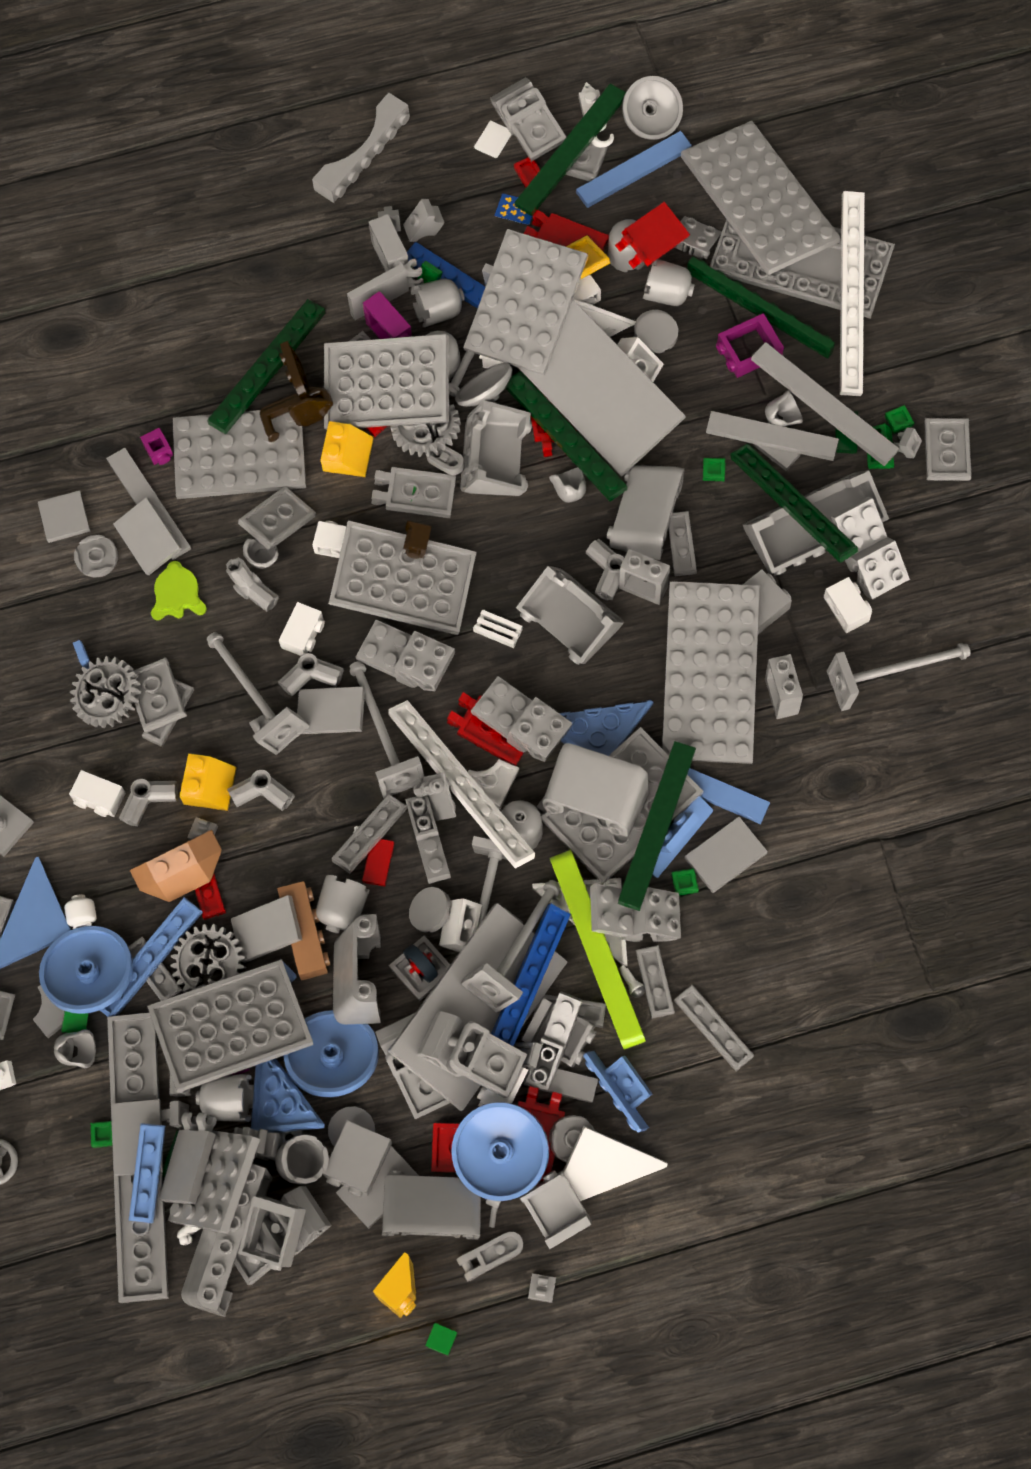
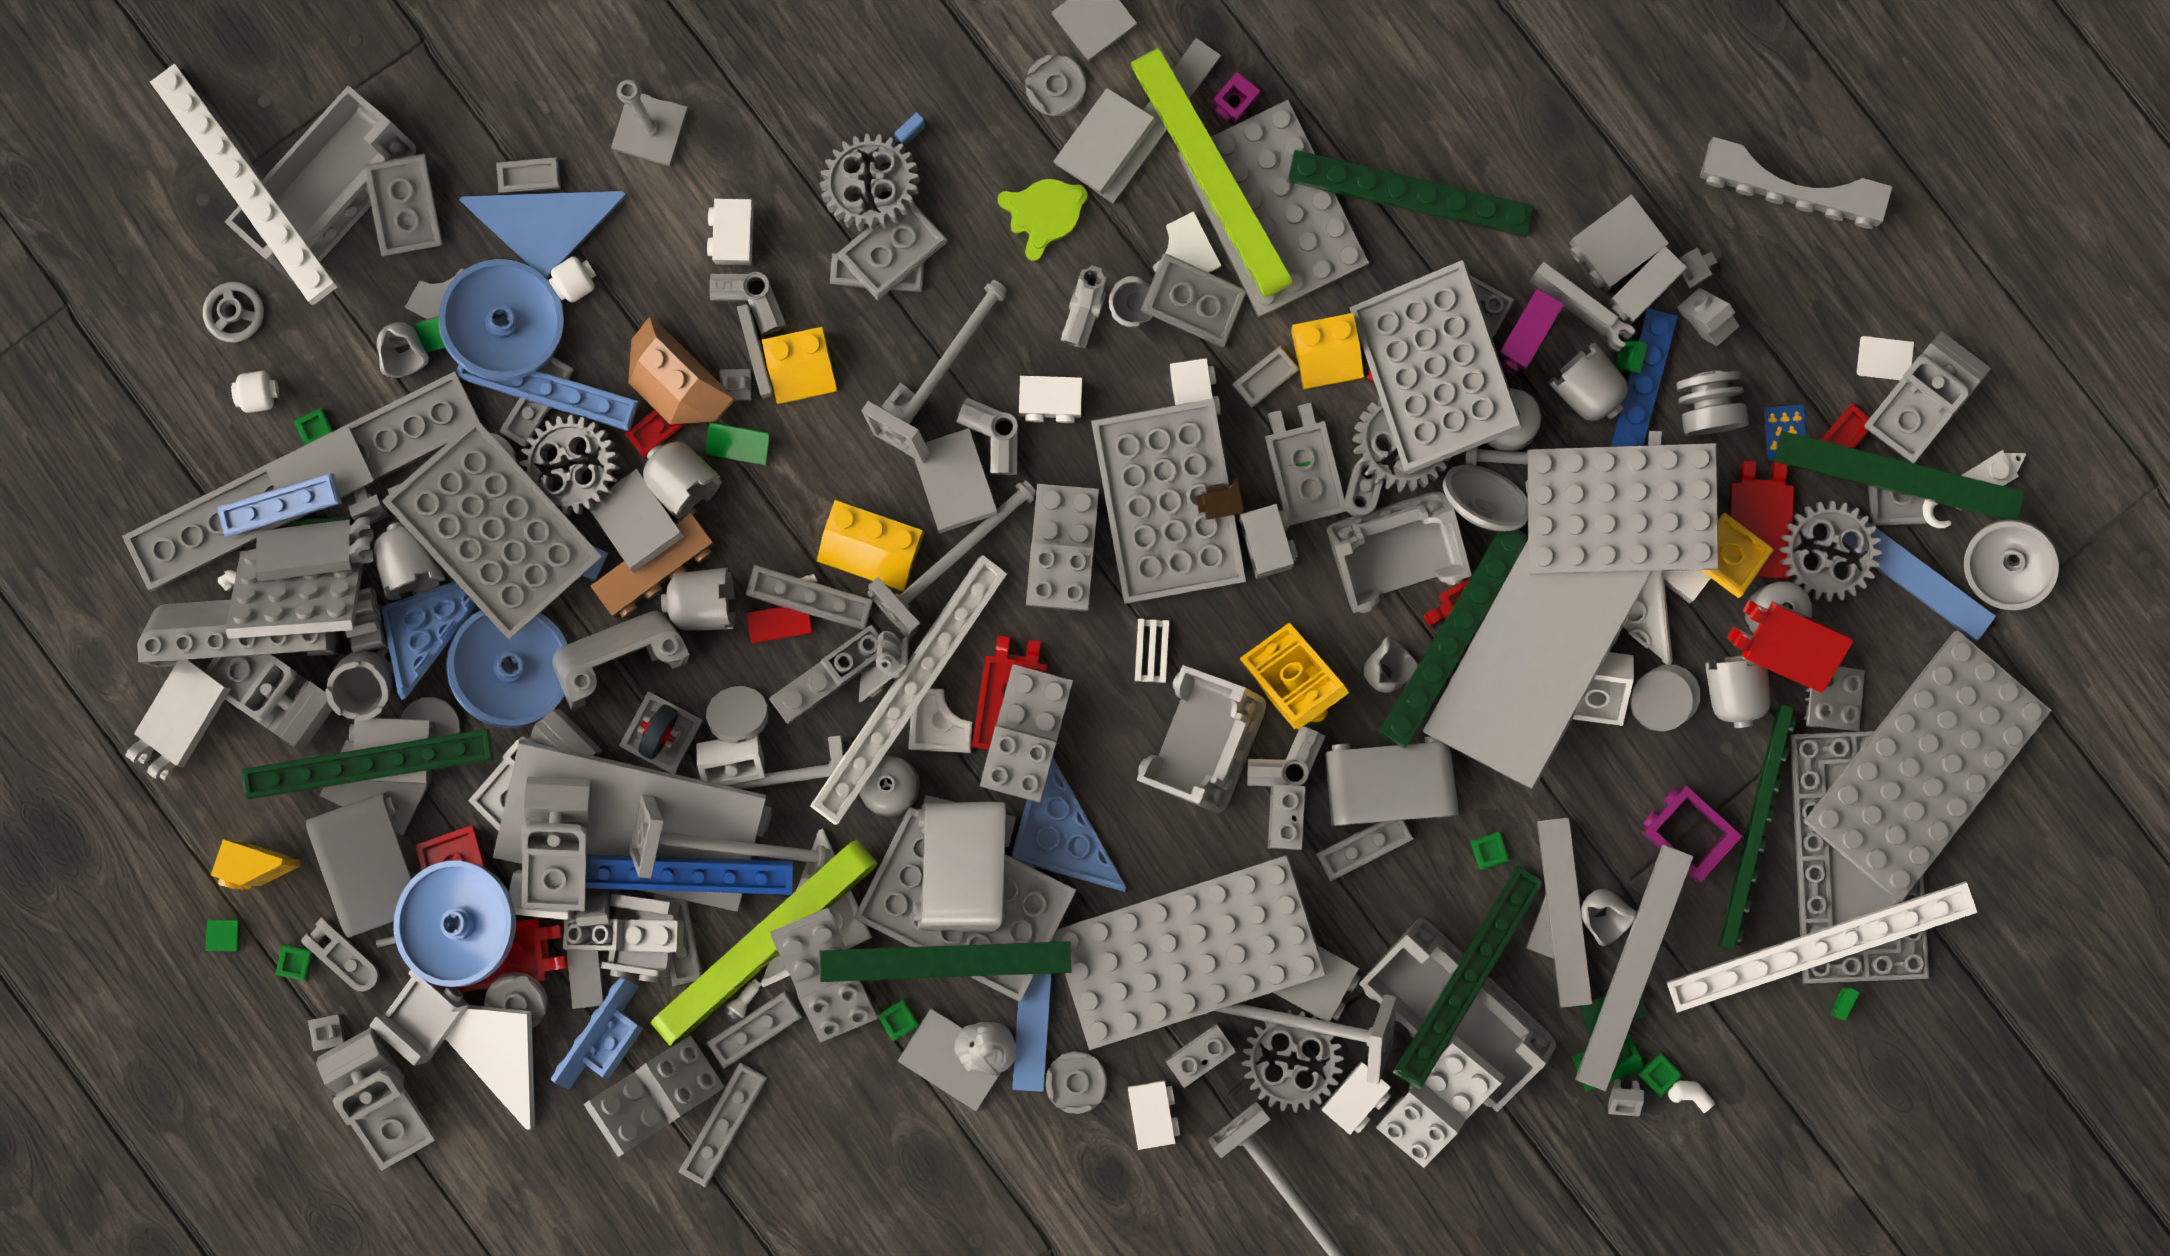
camera: 70 degrees right, 15 degrees up
light grey piece [227,770,295,811] -> none
light grey window [238,1196,306,1271] -> none
dark brown plate [260,341,333,442] -> none
medium blue bracket [653,796,713,878] -> none
light grey tile [924,418,971,481] -> none
none -> tile [126,659,231,781]
none -> white head [231,371,279,413]
none -> dark green tile [241,729,495,800]
none -> green tile [275,944,314,981]
none -> light grey piece [316,1027,436,1171]
none -> light grey piece [584,1035,724,1157]
none -> light grey cylinder [643,441,722,521]
none -> green slope [705,423,772,466]
none -> light grey tile [737,304,774,399]
none -> yellow slope [817,500,924,592]
none -> light grey hair [954,1022,1017,1076]
none -> light grey tile [1045,1051,1107,1114]
none -> white brick [1128,1080,1180,1150]
none -> lime beam [1130,47,1293,299]
none -> white tile [1153,211,1221,273]
none -> light grey tile [1205,994,1397,1084]
none -> light grey tile [1232,346,1300,409]
none -> light grey brick [1239,504,1298,579]
none -> yellow brick [1240,622,1349,730]
none -> light grey gear [1242,1010,1344,1113]
none -> light grey panel [1569,194,1669,292]
none -> white arm [1668,1081,1715,1113]
none -> light grey wheel [1676,370,1749,436]
none -> light grey gear [1779,501,1882,602]
none -> green tile [1830,987,1860,1020]

